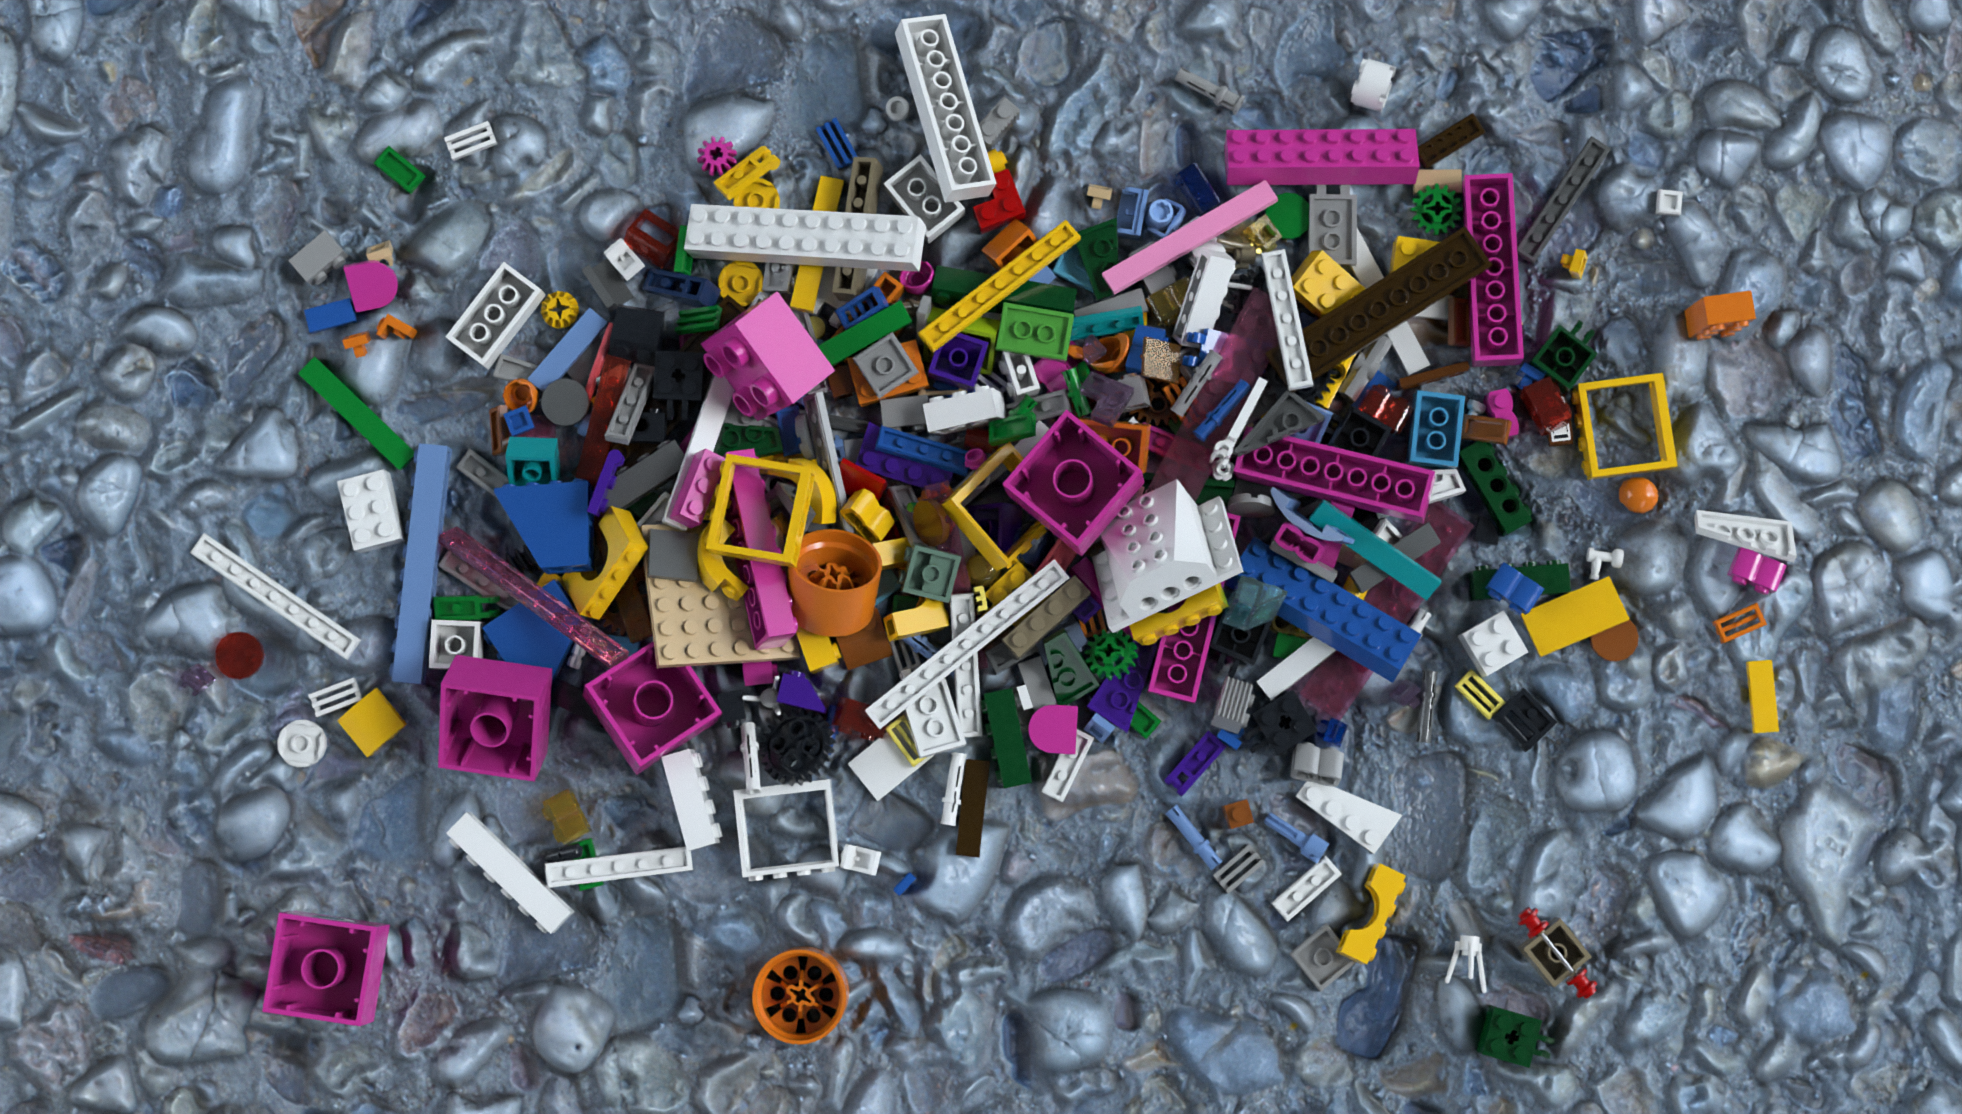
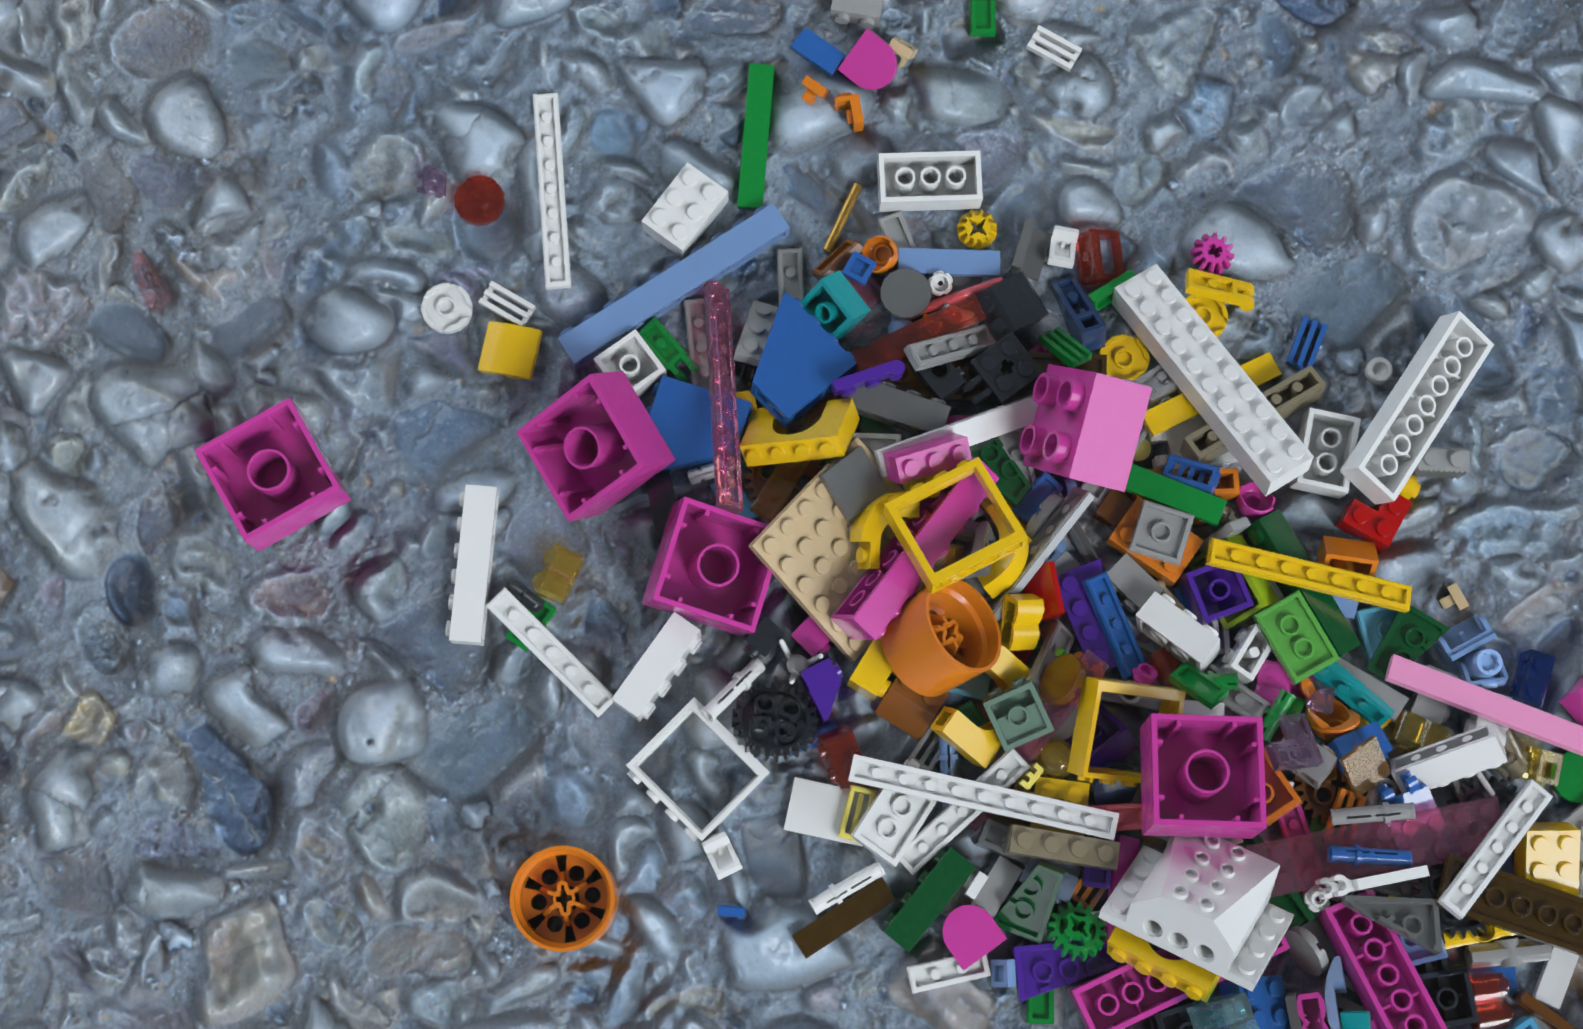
camera: 45 degrees right, 5 degrees down
none -> light grey plate [733,300,778,367]
none -> pearl gold bar [822,183,863,254]
none -> white plate [928,270,953,296]

